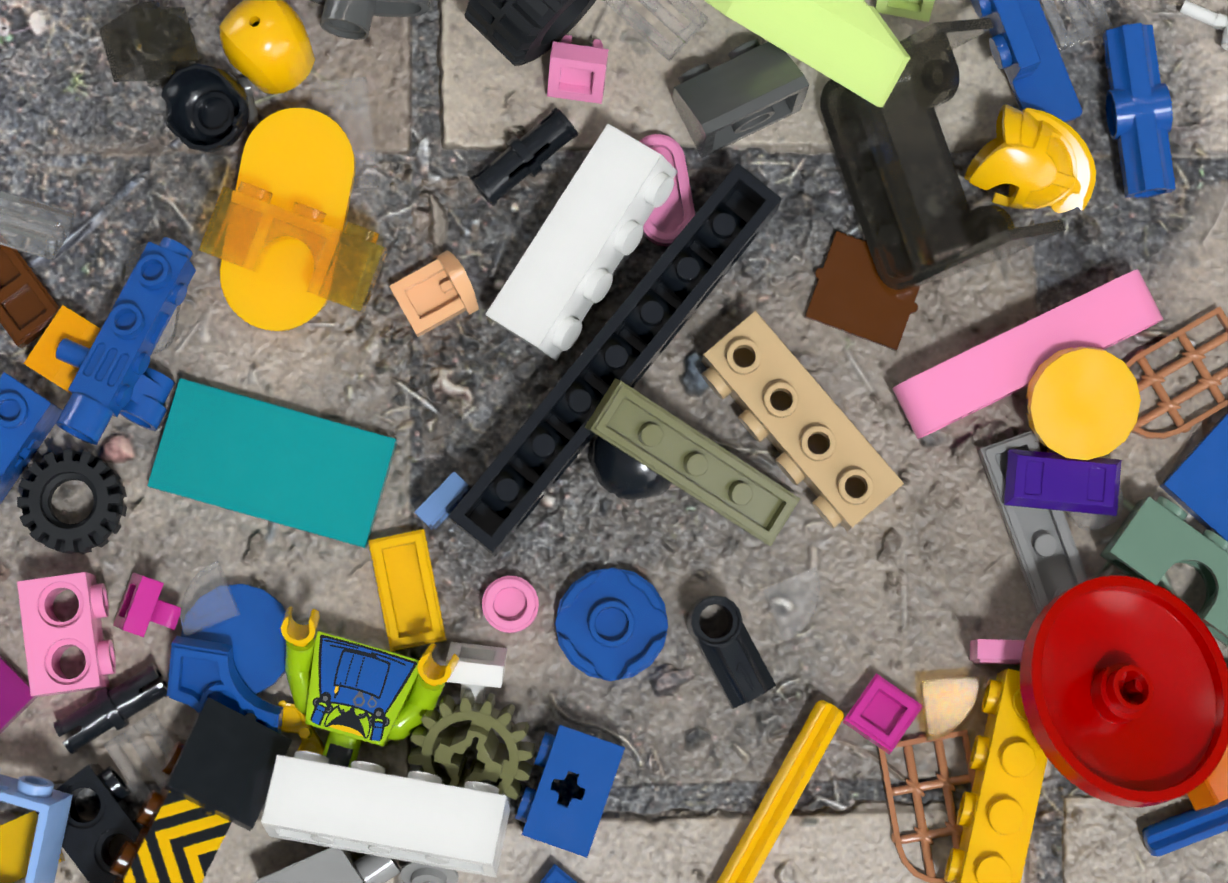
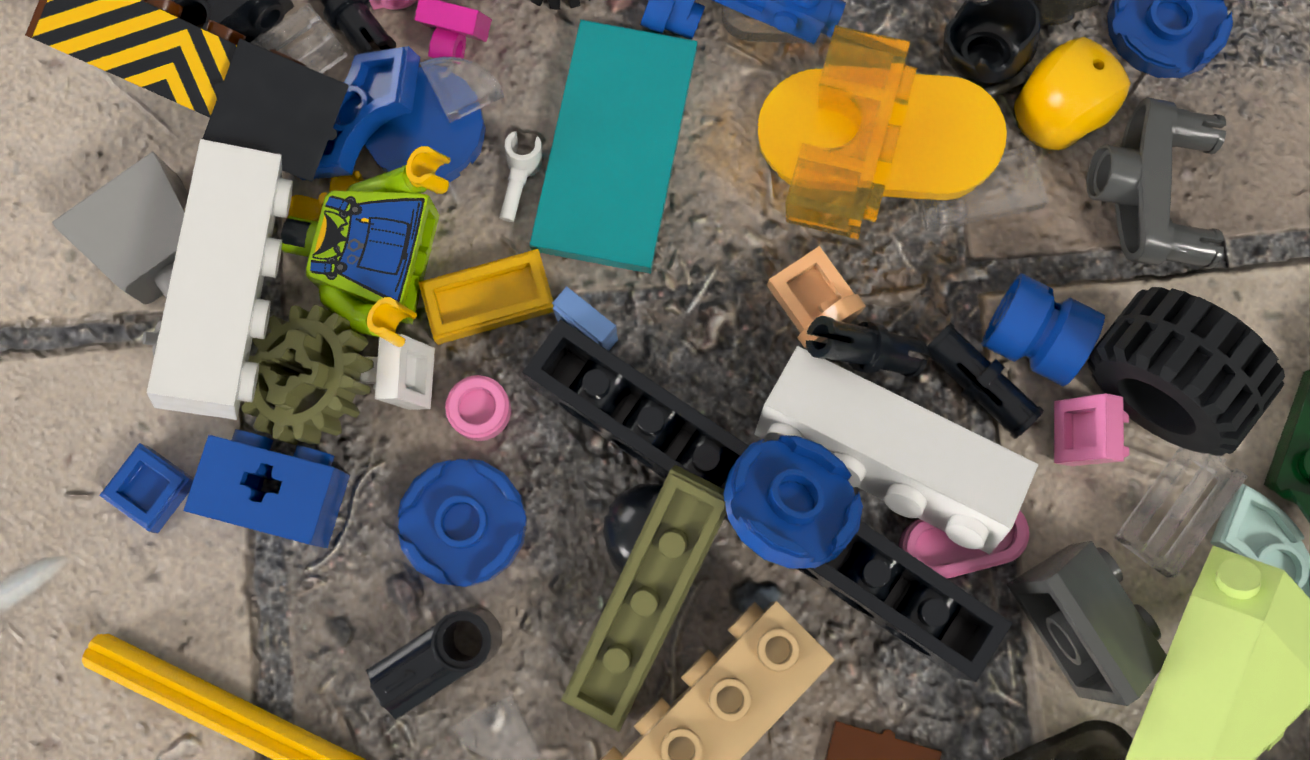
camera: 90 degrees right, 5 degrees down
none -> white hand [499,131,543,222]
none -> blue tile [723,435,863,569]
none -> black pin [806,316,928,377]
none -> blue wheel [981,273,1105,387]

